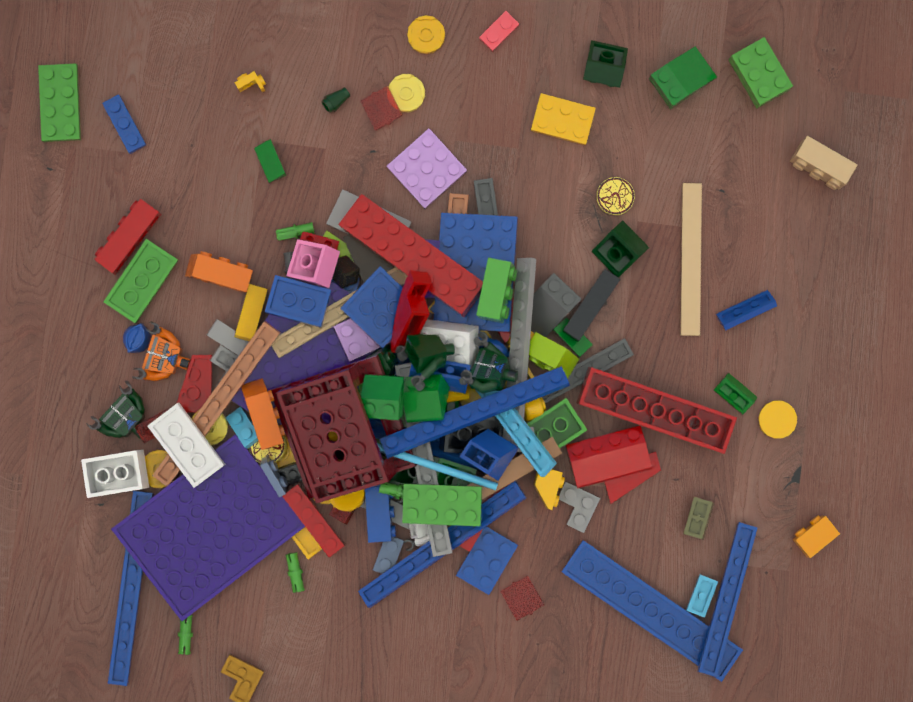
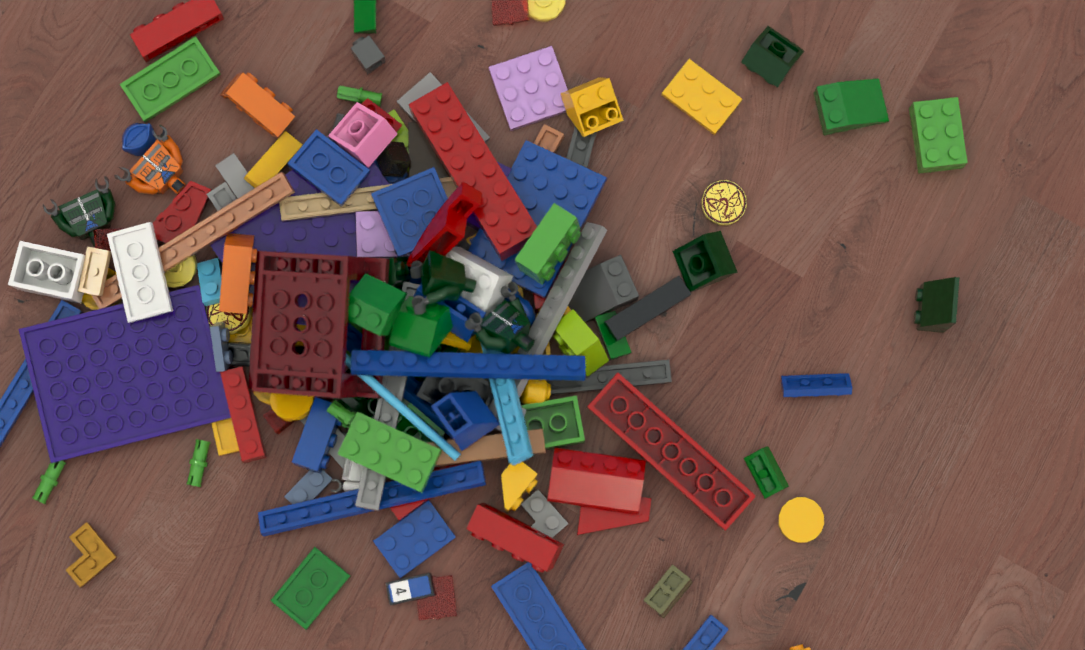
camera: 20 degrees right, 5 degrees down
tan tile [680,183,702,336] -> none
tan brick [790,136,857,190] -> none
none -> tan plate [78,247,112,297]
none -> green tile [270,547,350,630]
none -> dark grey brick [351,36,386,75]
none -> tile [385,573,436,606]
none -> red brick [466,502,564,572]
none -> yellow slope [560,77,624,137]
none -> dark green slope [914,277,960,333]

